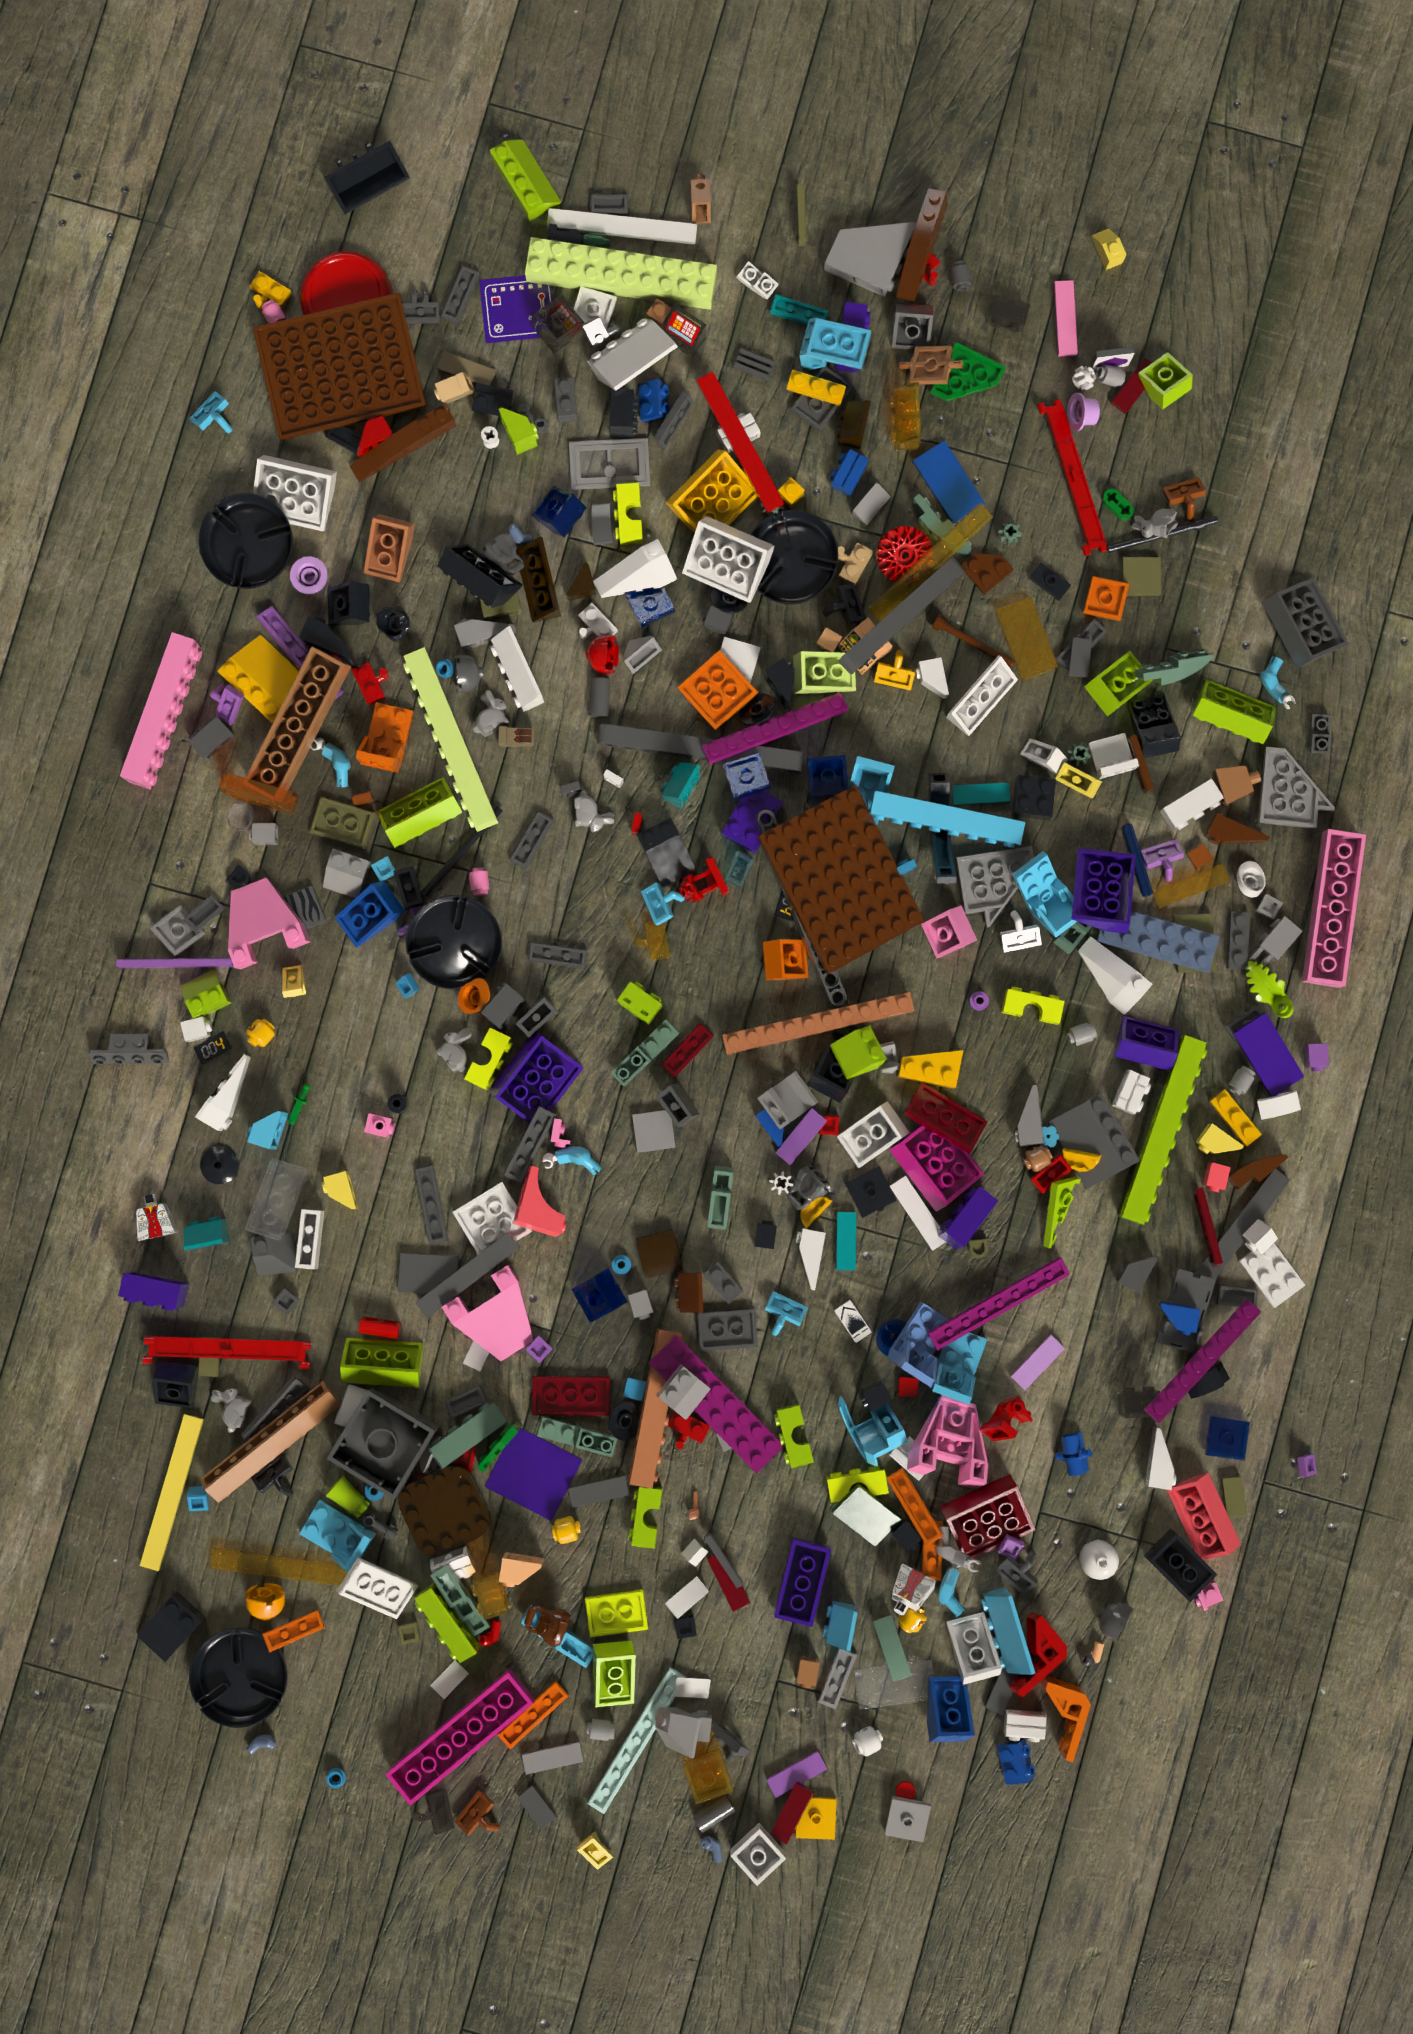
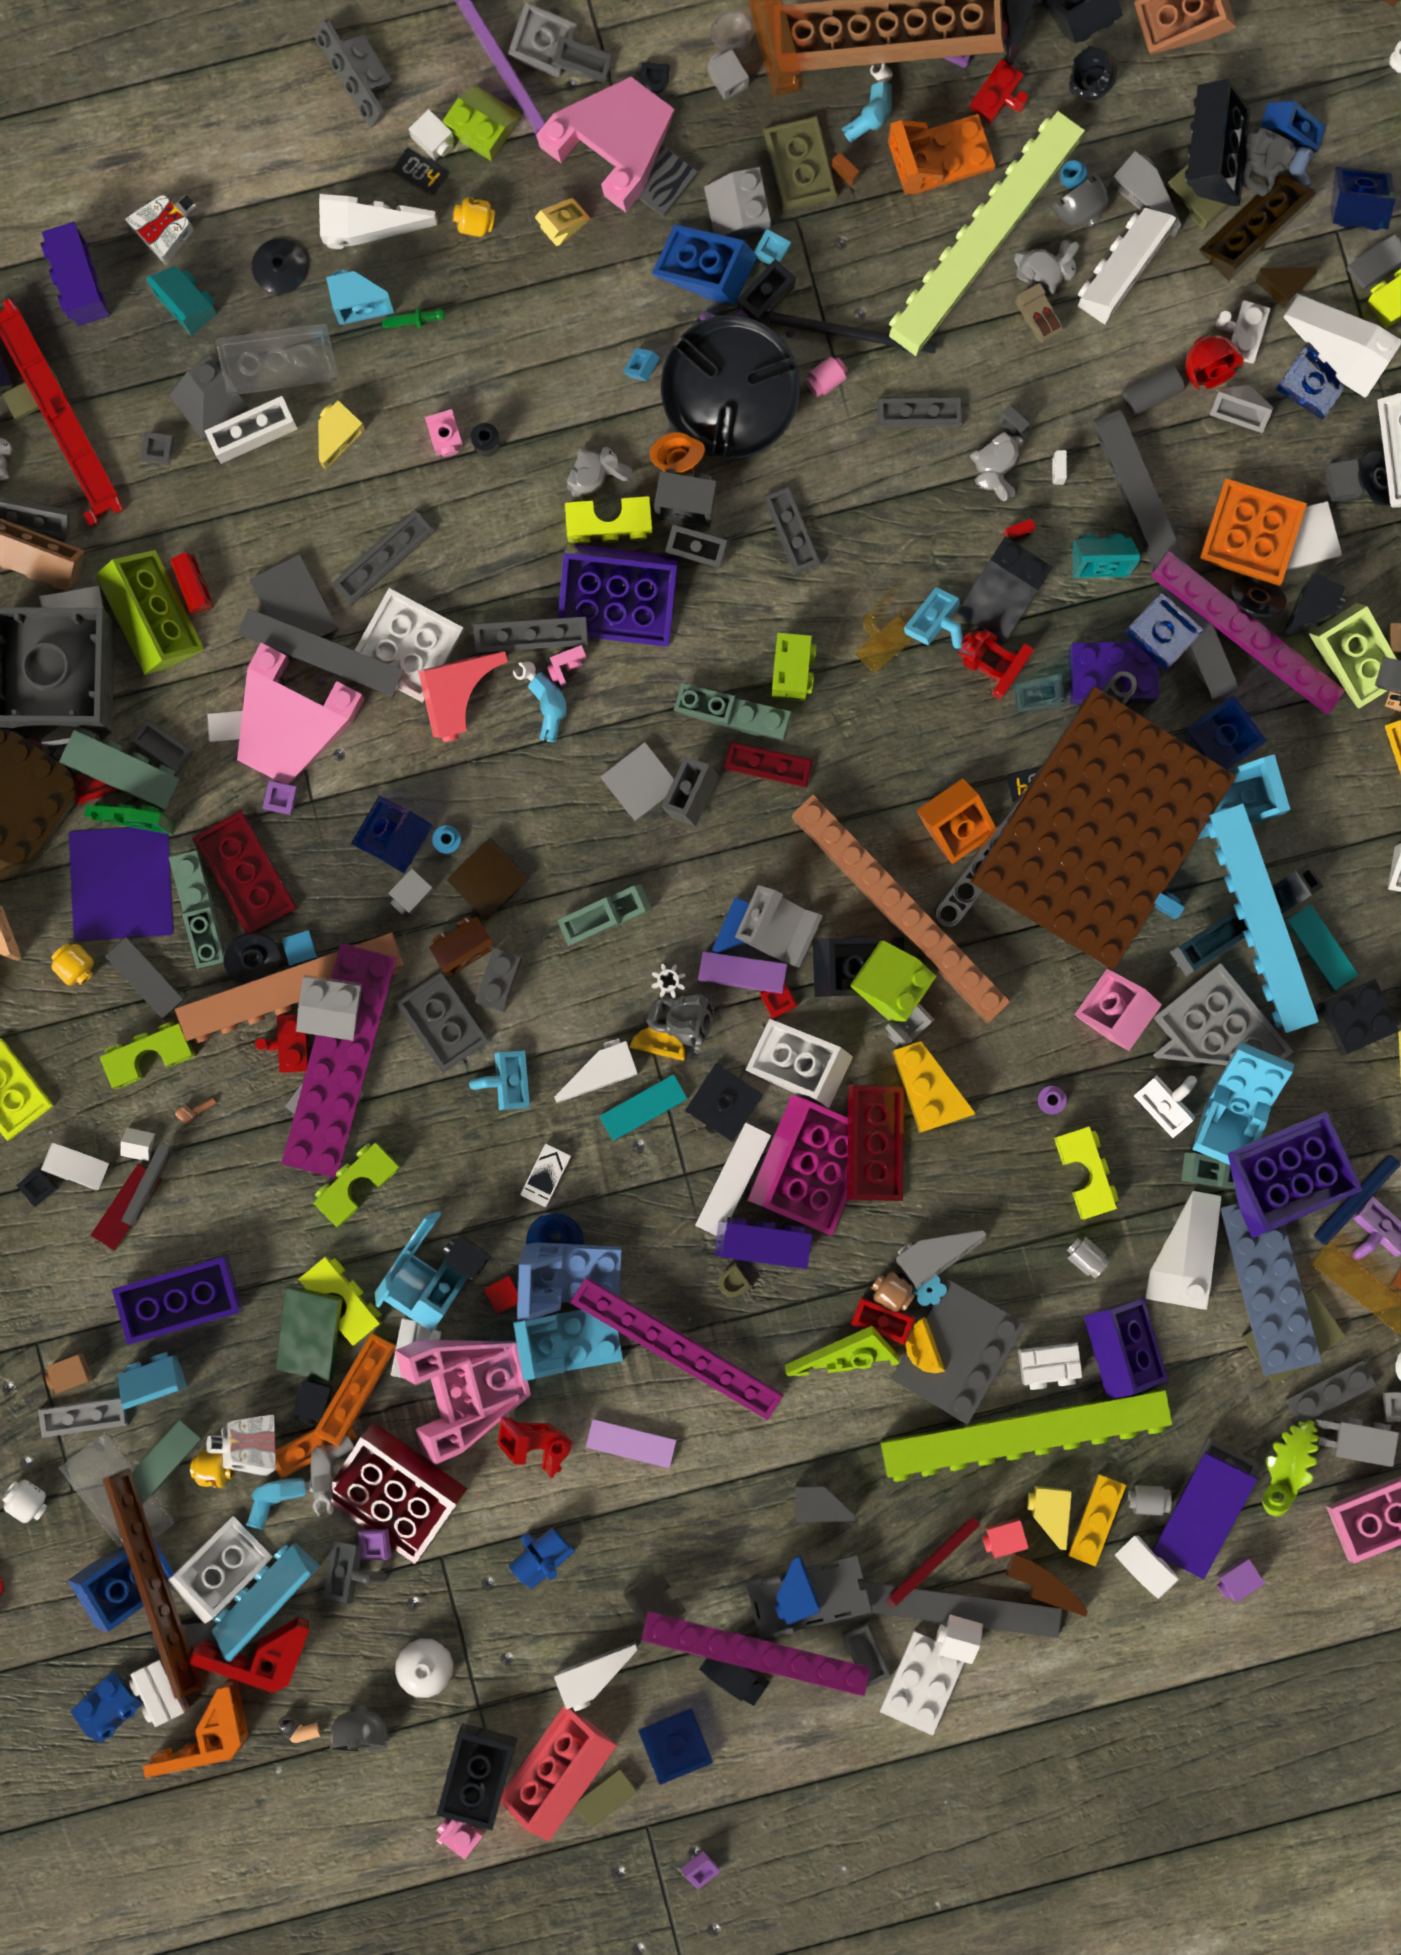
camera: 65 degrees right, 0 degrees up
lime slope [376,777,462,848] -> none
black brick [754,1220,777,1249] -> none
none -> reddish brown tile [102,1468,202,1699]
none -> blue slope [1260,101,1325,152]

